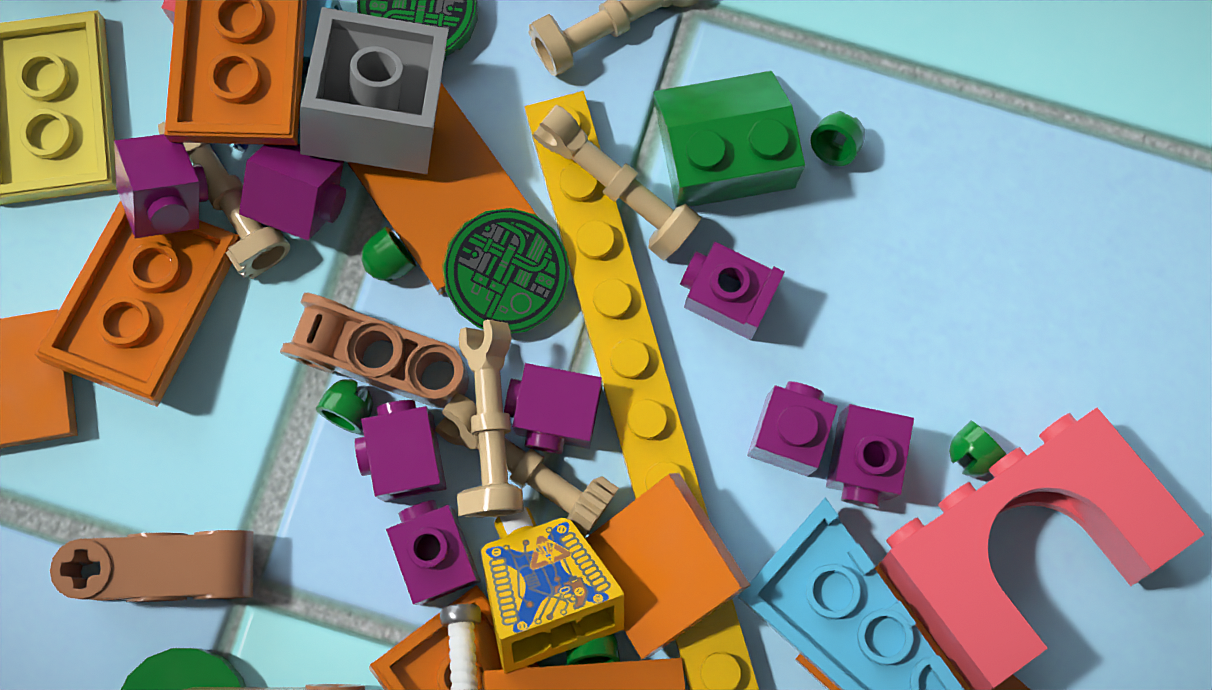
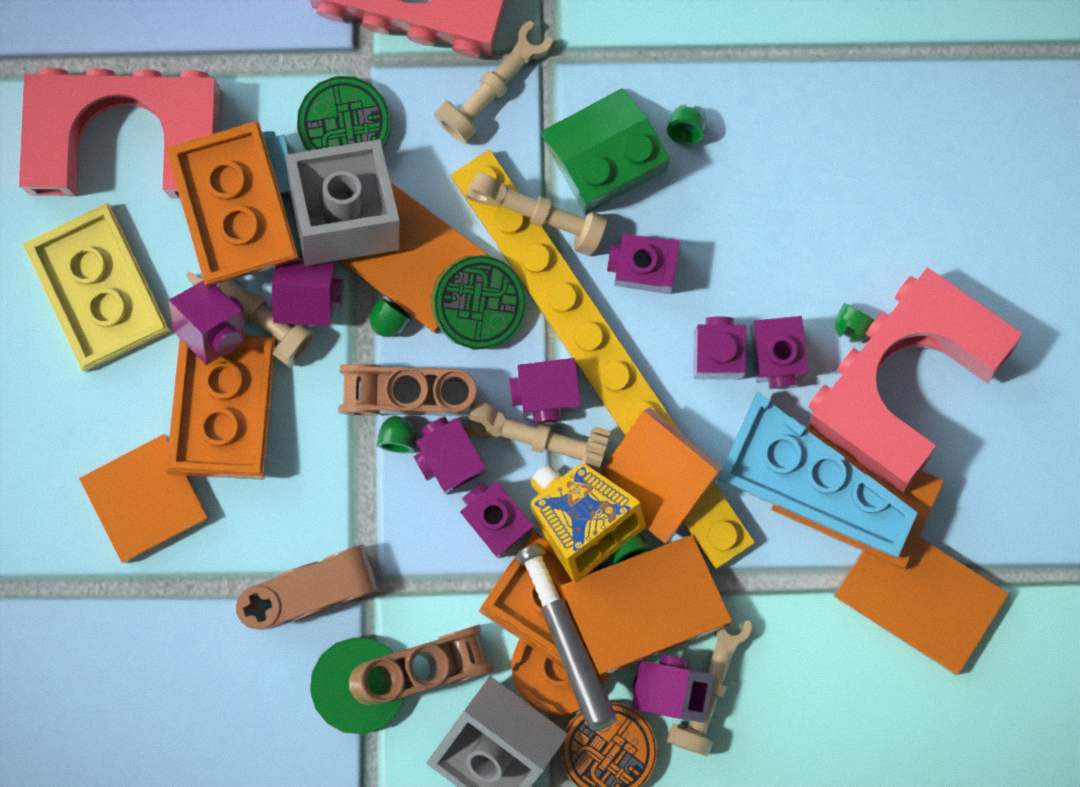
camera: 15 degrees left, 5 degrees up
tan piece [457,320,524,518] -> none

